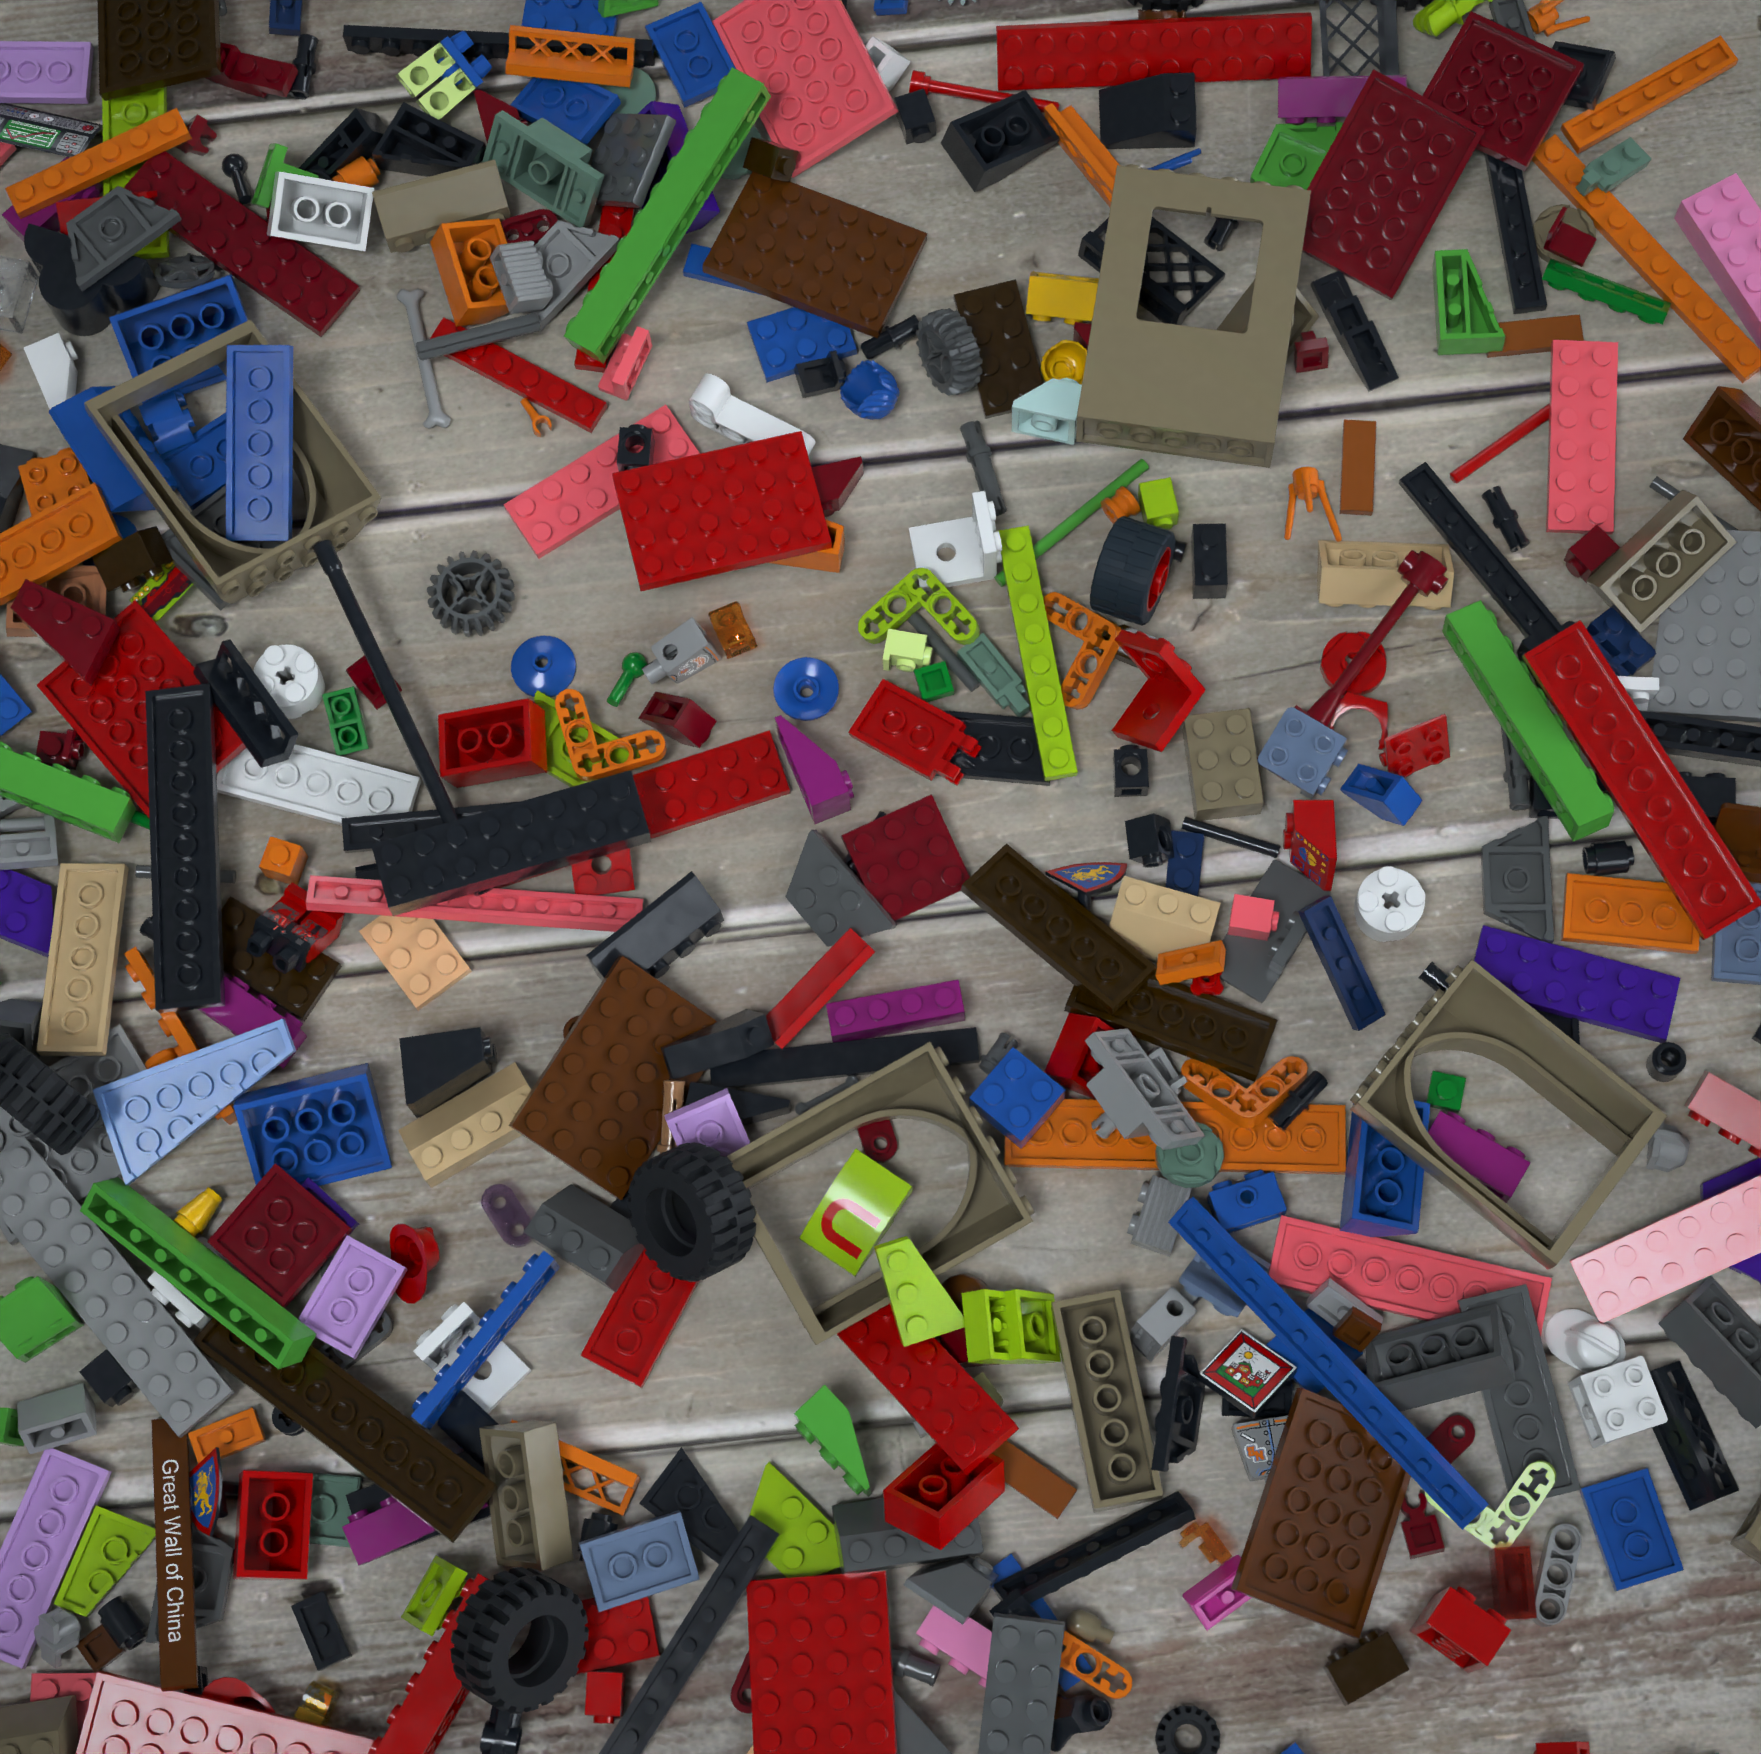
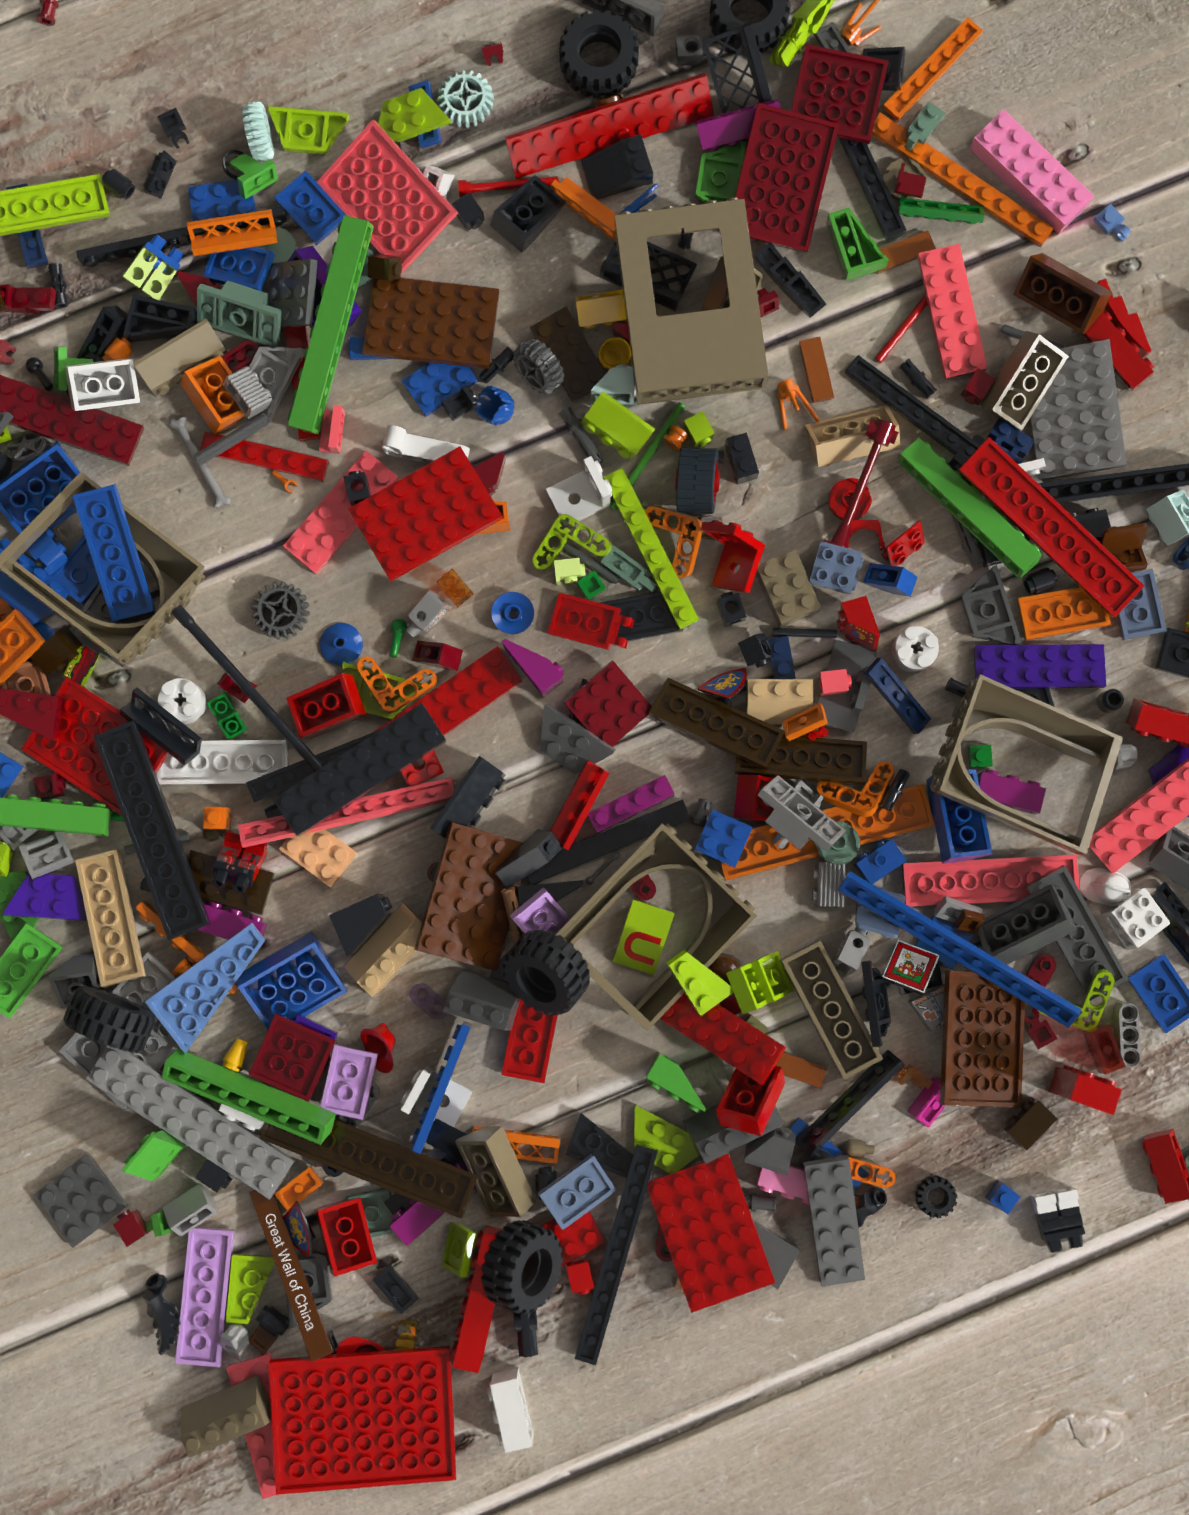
camera: 20 degrees left, 10 degrees up
none -> lime slope [580,391,655,460]

